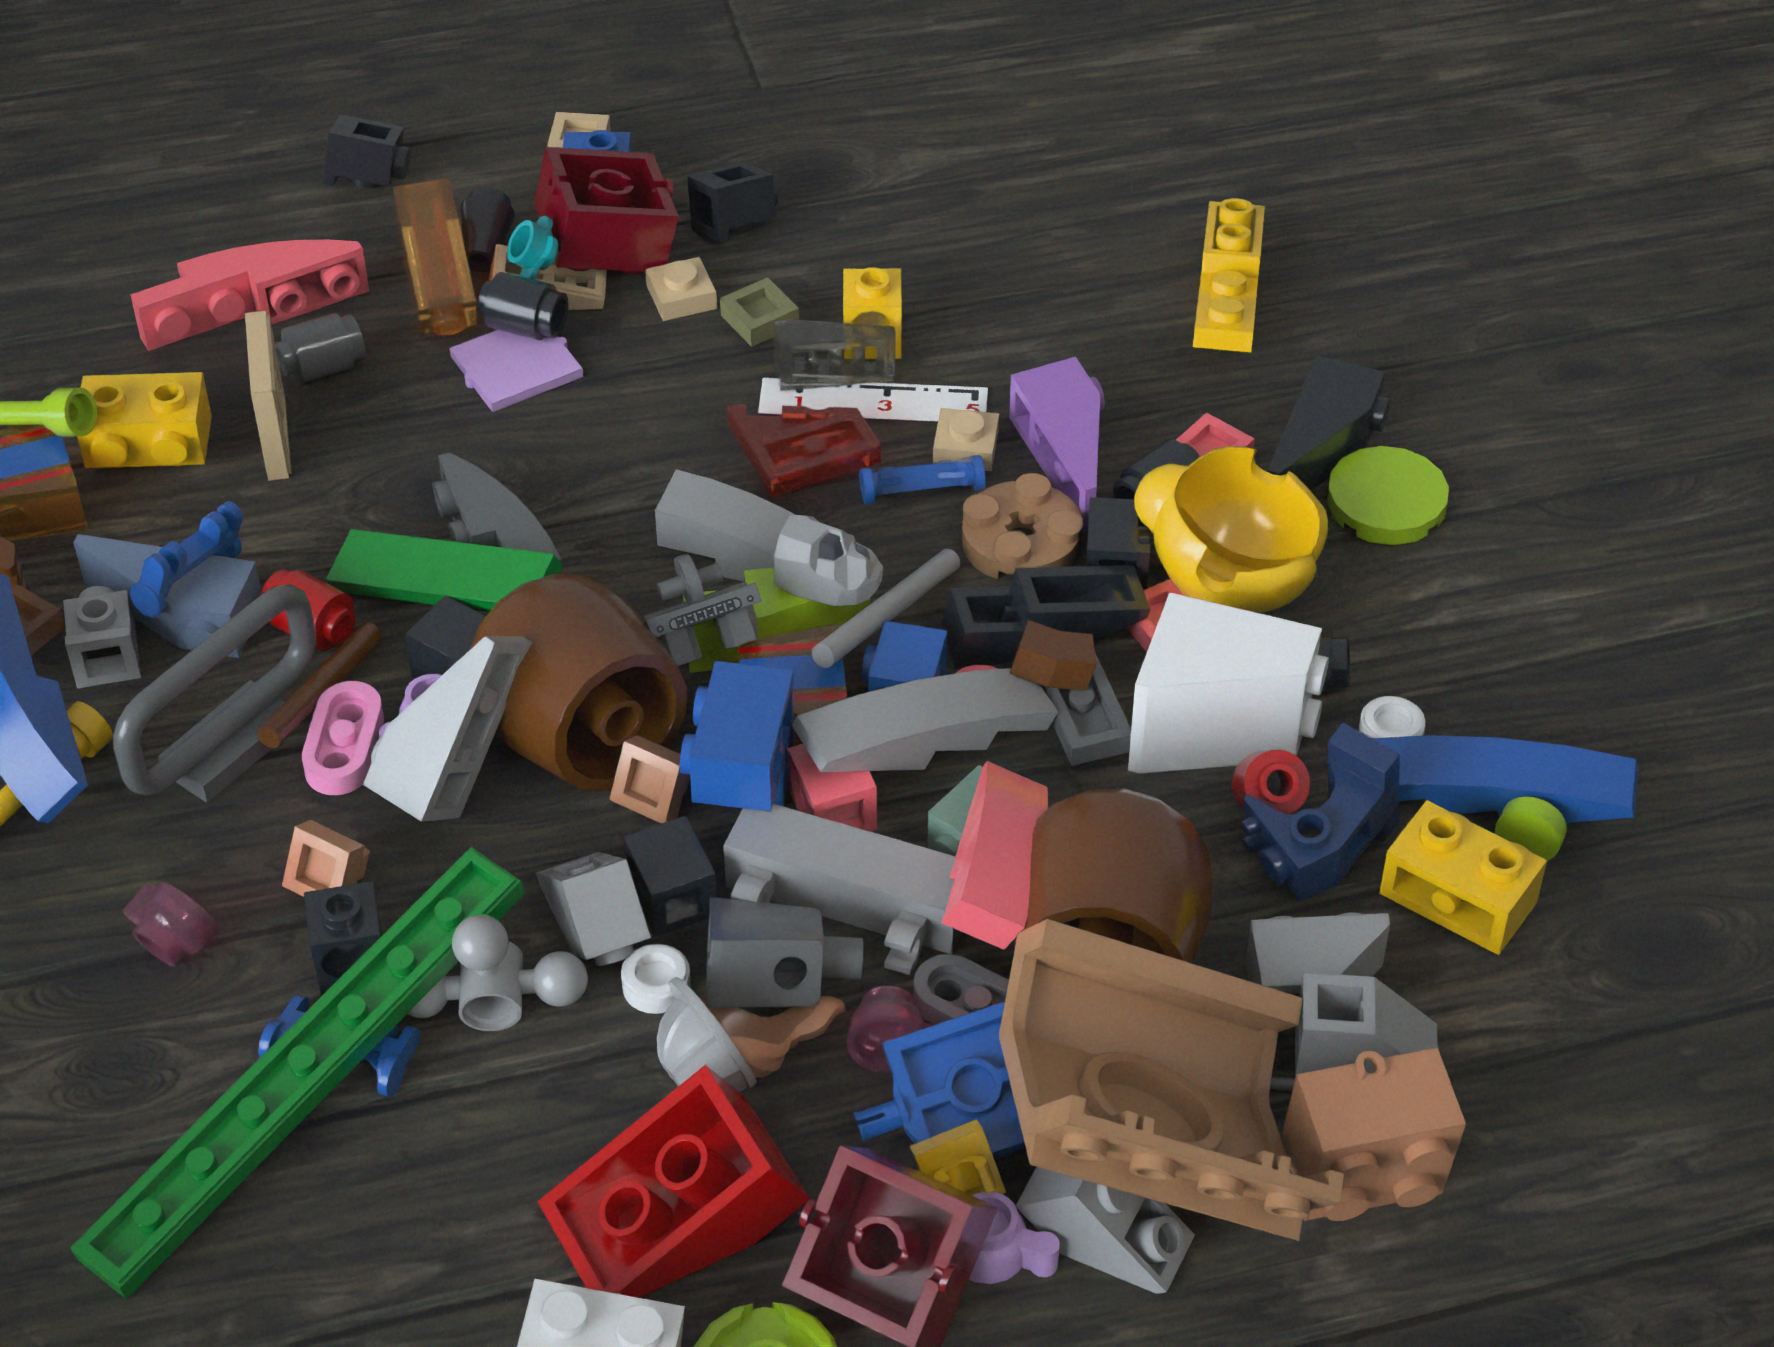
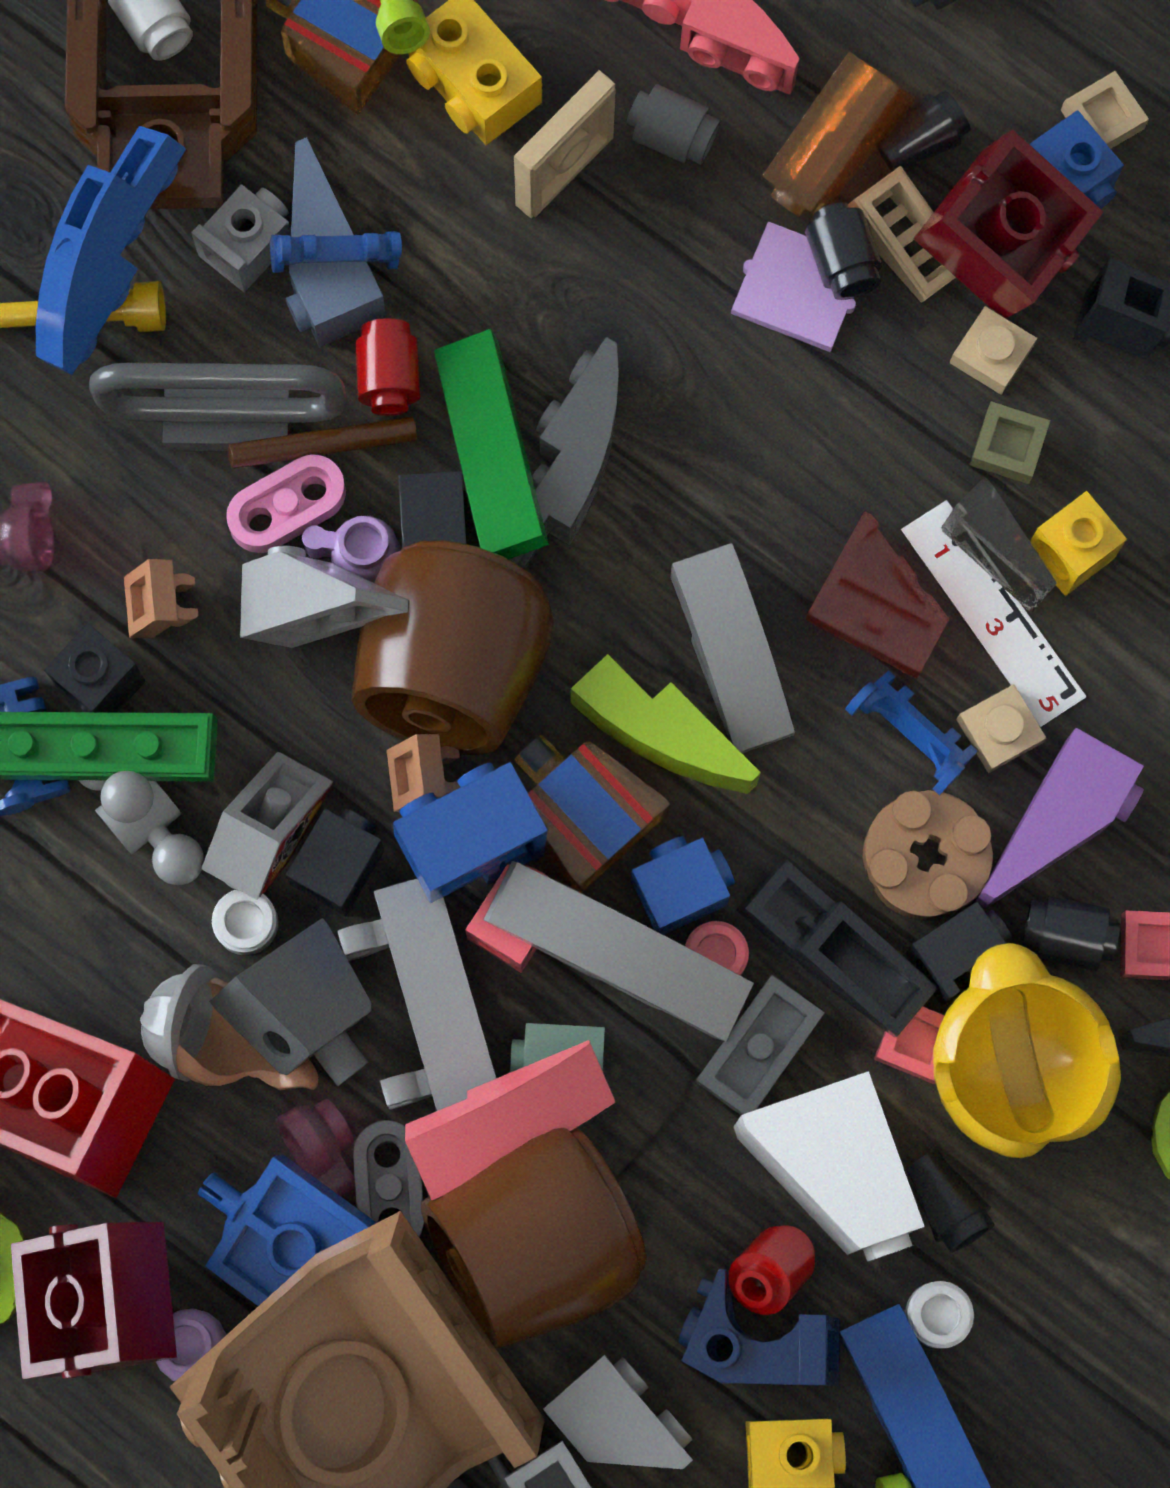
camera: 50 degrees right, 30 degrees up
teal plate [507,216,558,279] -> none
dark grey hips [643,554,762,666] -> none
light grey rock [774,514,883,606] -> none
light grey bar [812,549,960,668] -> none
yellow tile [910,1119,1006,1195] -> none
reddish brown piece [1010,620,1097,691] -> none

